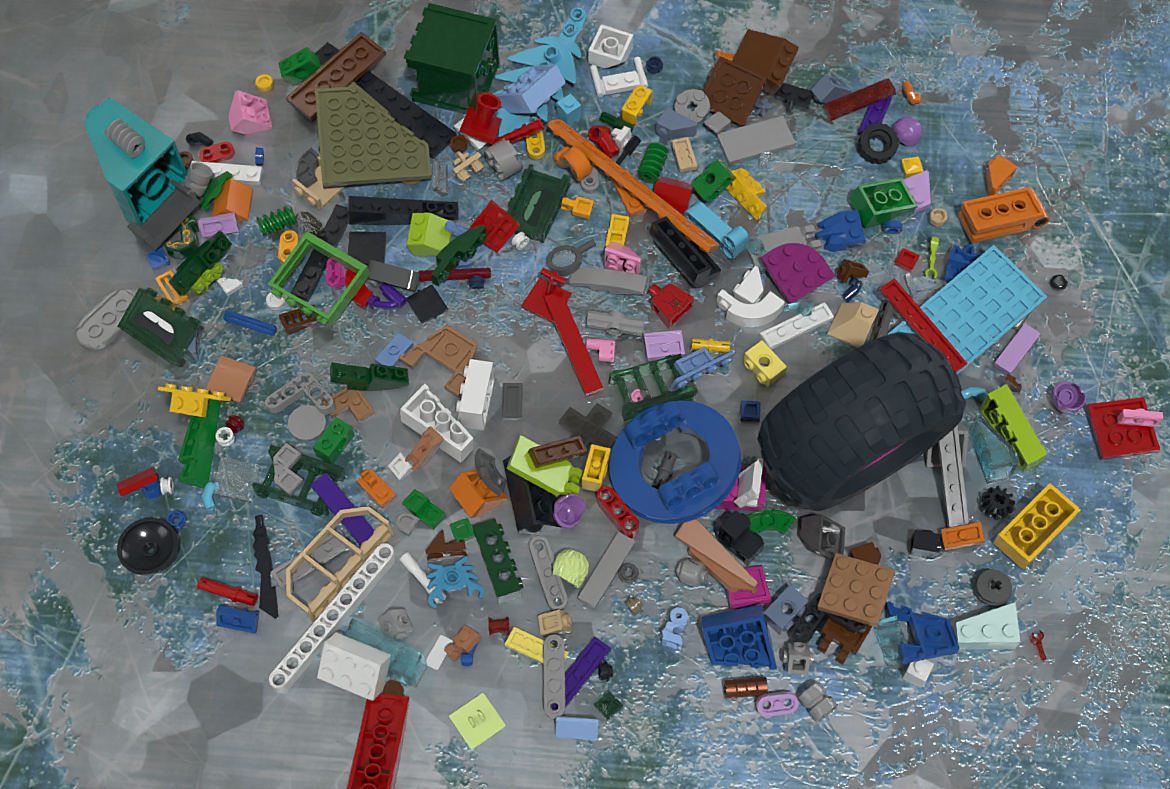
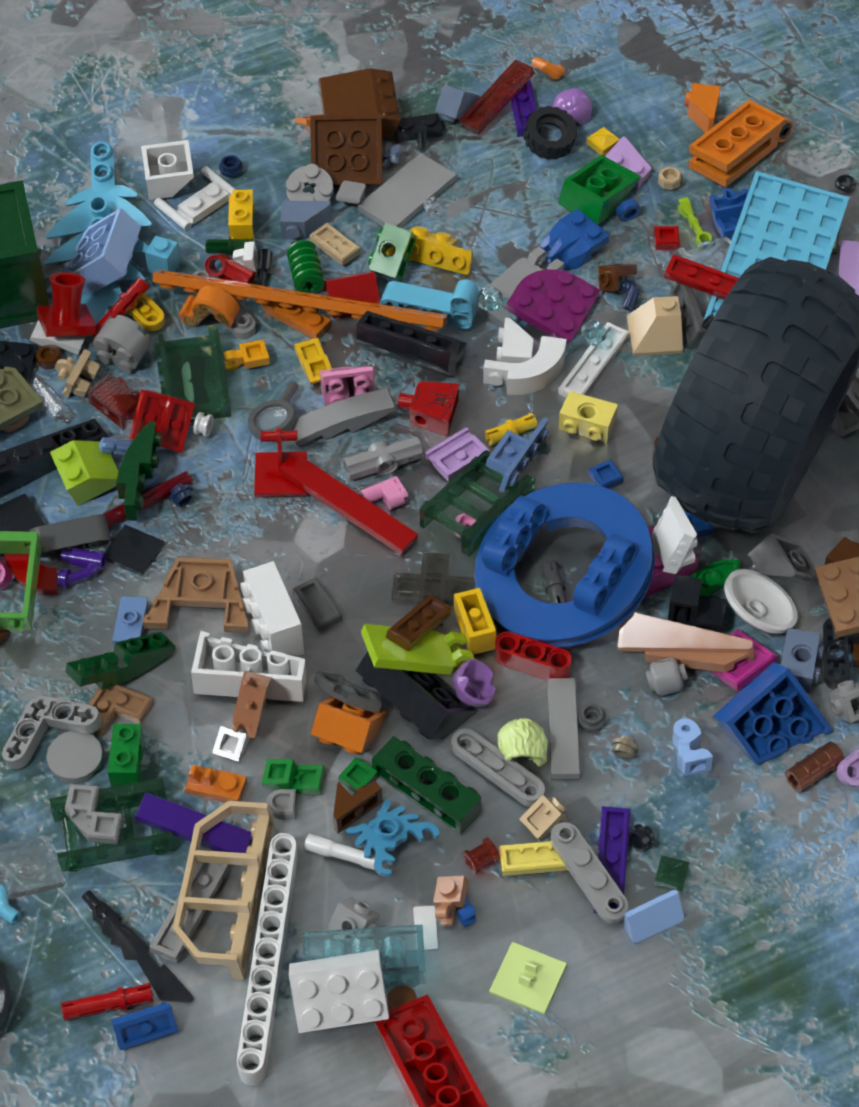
camera: 30 degrees left, 10 degrees down
none -> clear red brick [87,373,140,431]
none -> white dish [724,569,798,634]

